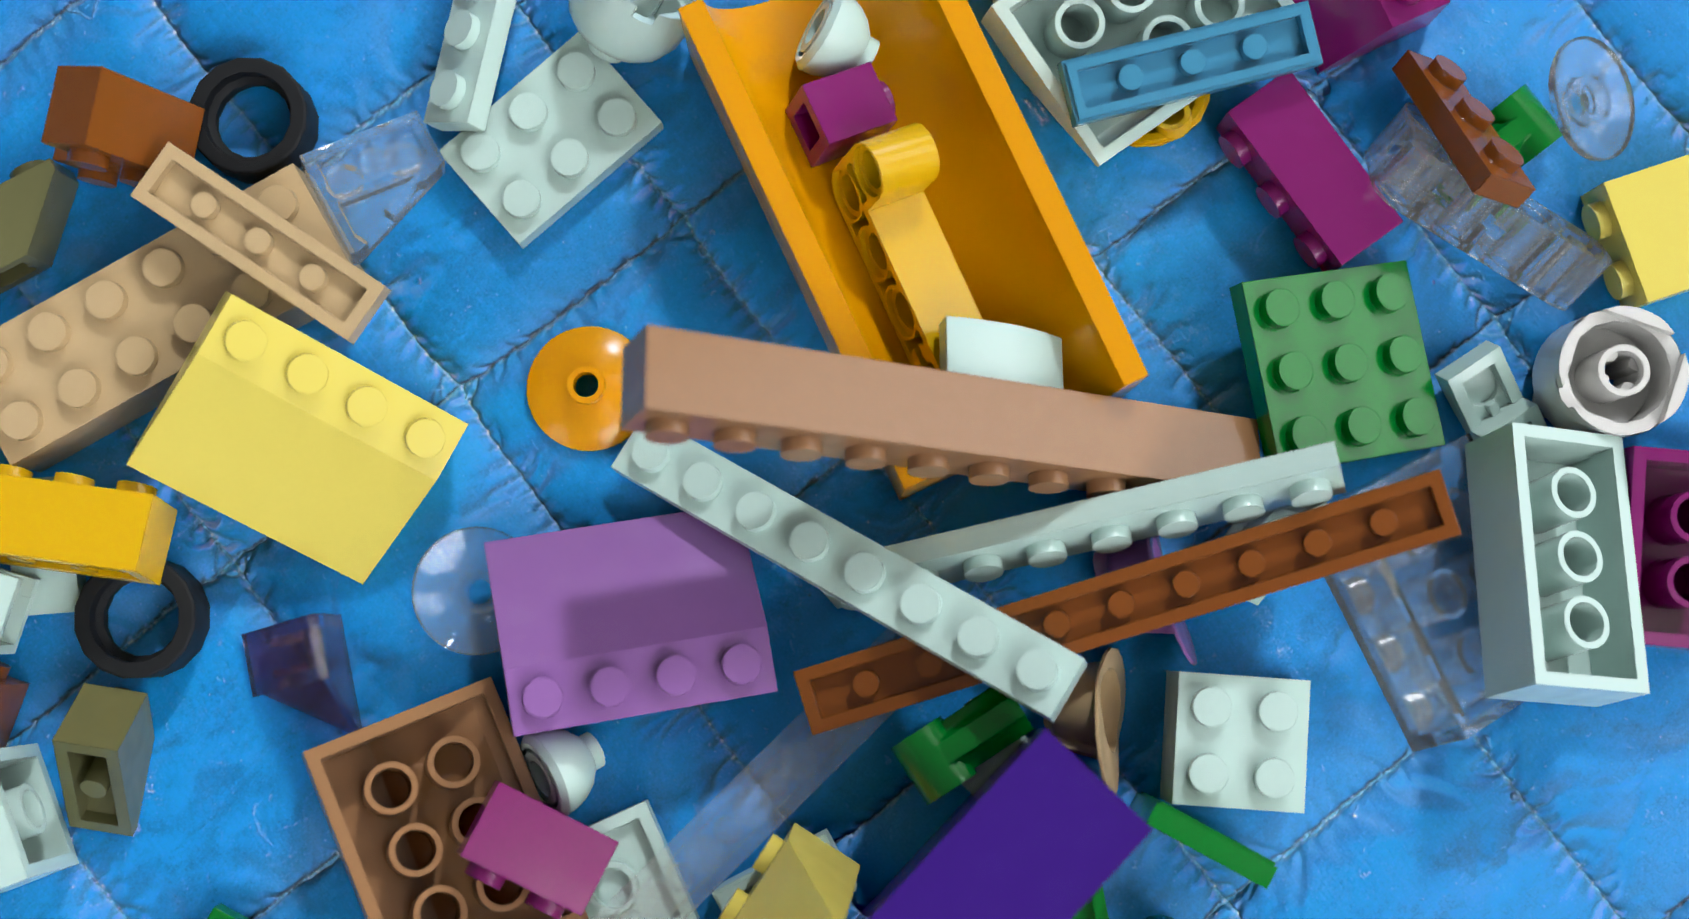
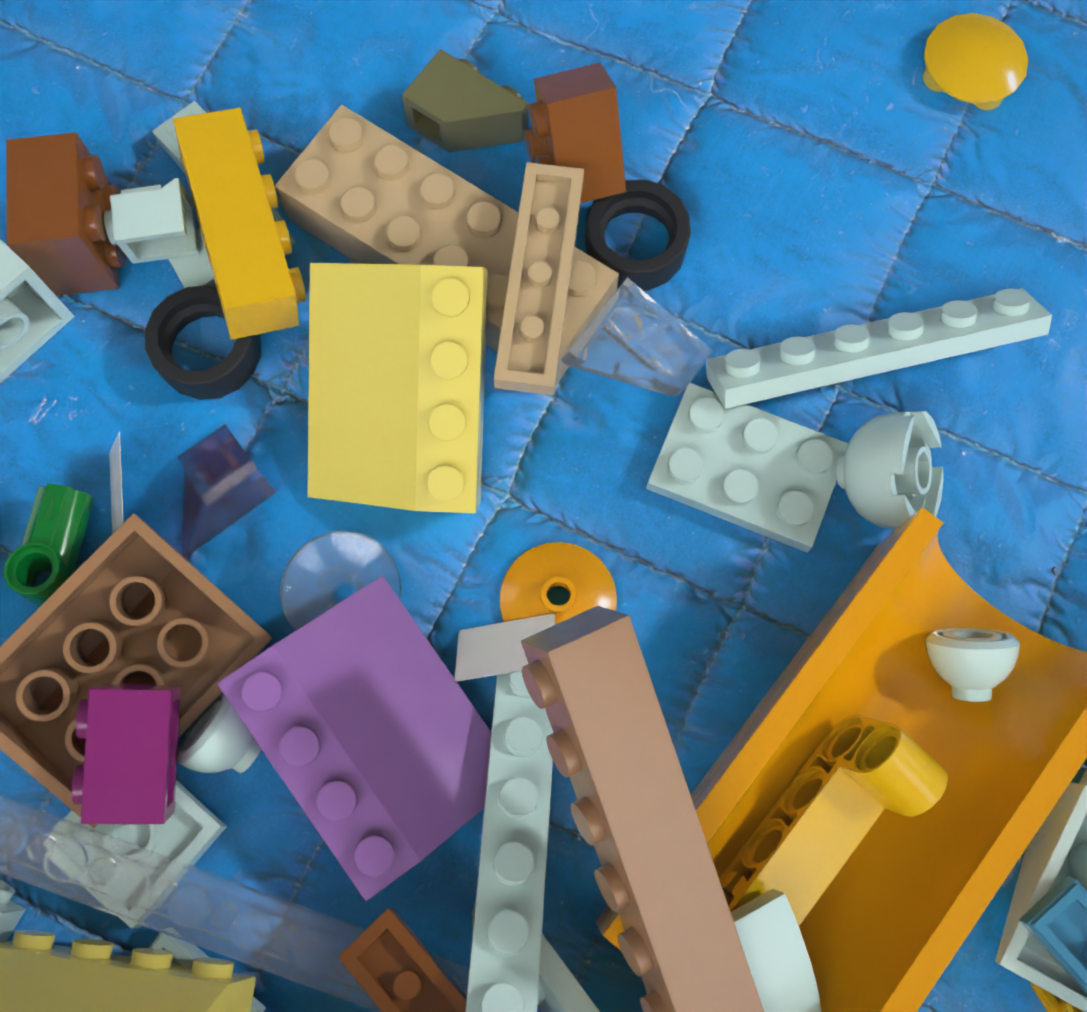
camera: 65 degrees right, 10 degrees down
olive slope [52,683,155,837] -> none
magenta brick [785,62,897,168] -> none
none -> green piece [4,483,94,607]
none -> white sticker [109,432,123,534]
none -> white sticker [454,613,555,682]

